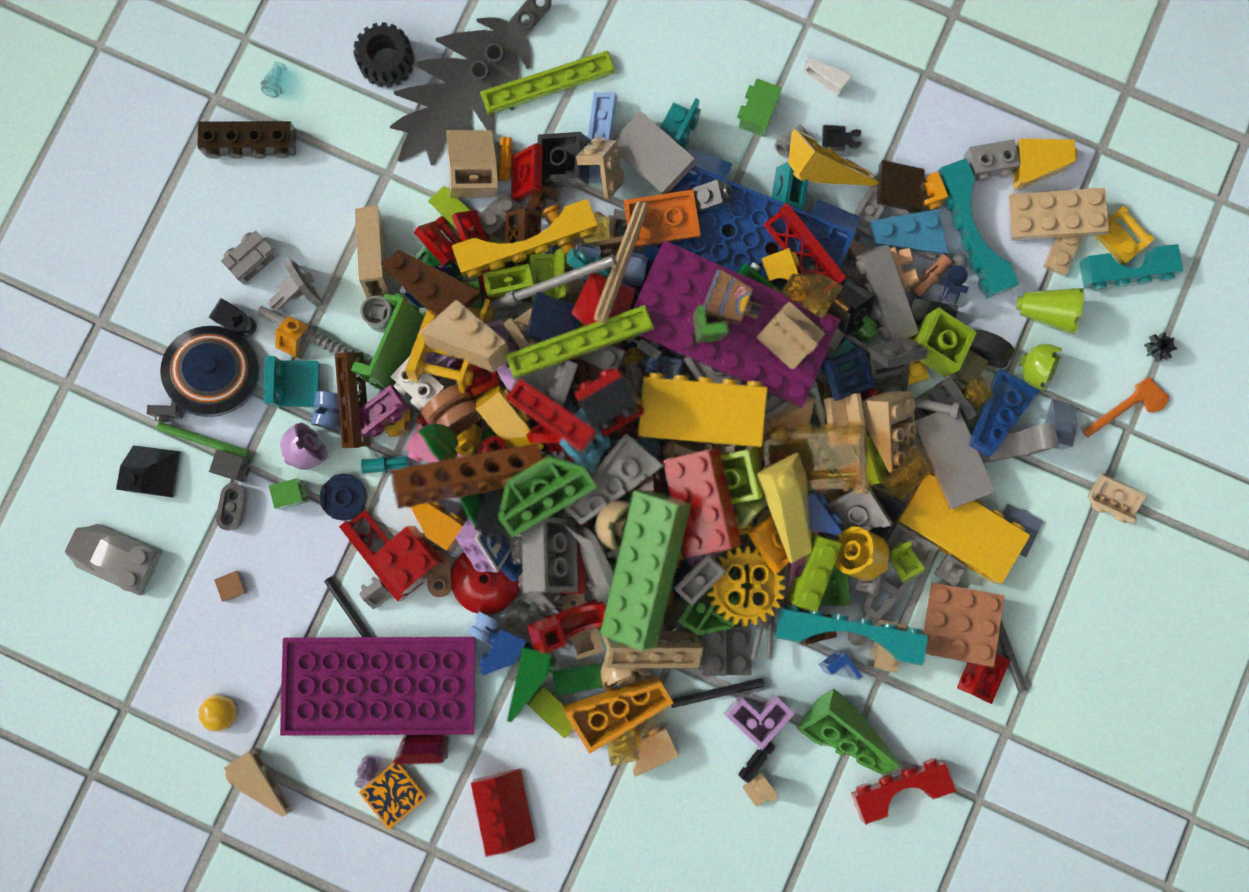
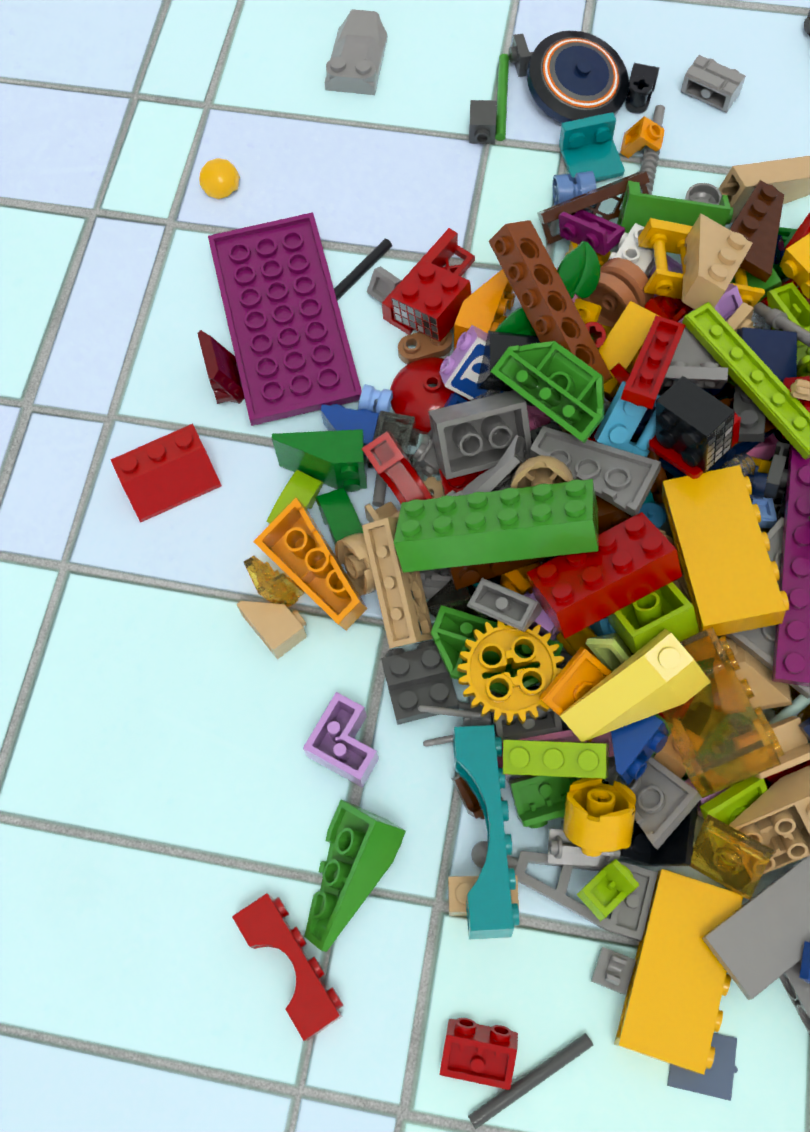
camera: 85 degrees right, 15 degrees down
black slope [116,445,181,498] -> none
medium nougat tile [214,571,247,602] -> none
flat silver plate [216,483,247,531] -> none
tan slope [224,748,293,817] -> none
light grey piece [268,257,323,311] -> none
bright green brick [269,478,309,510] -> none
lavender cylinder [280,422,328,470] -> none
dark blue tile [319,474,368,521] -> none
clear purple cylinder [354,755,380,788] -> none
tile [358,763,428,830] -> none
black bar [671,678,765,708] -> none
black axle [738,741,776,783] -> none
tan bracket [743,773,779,807] -> none
blue panel [818,651,863,680] -> none
nougat plate [923,582,1005,668] -> none

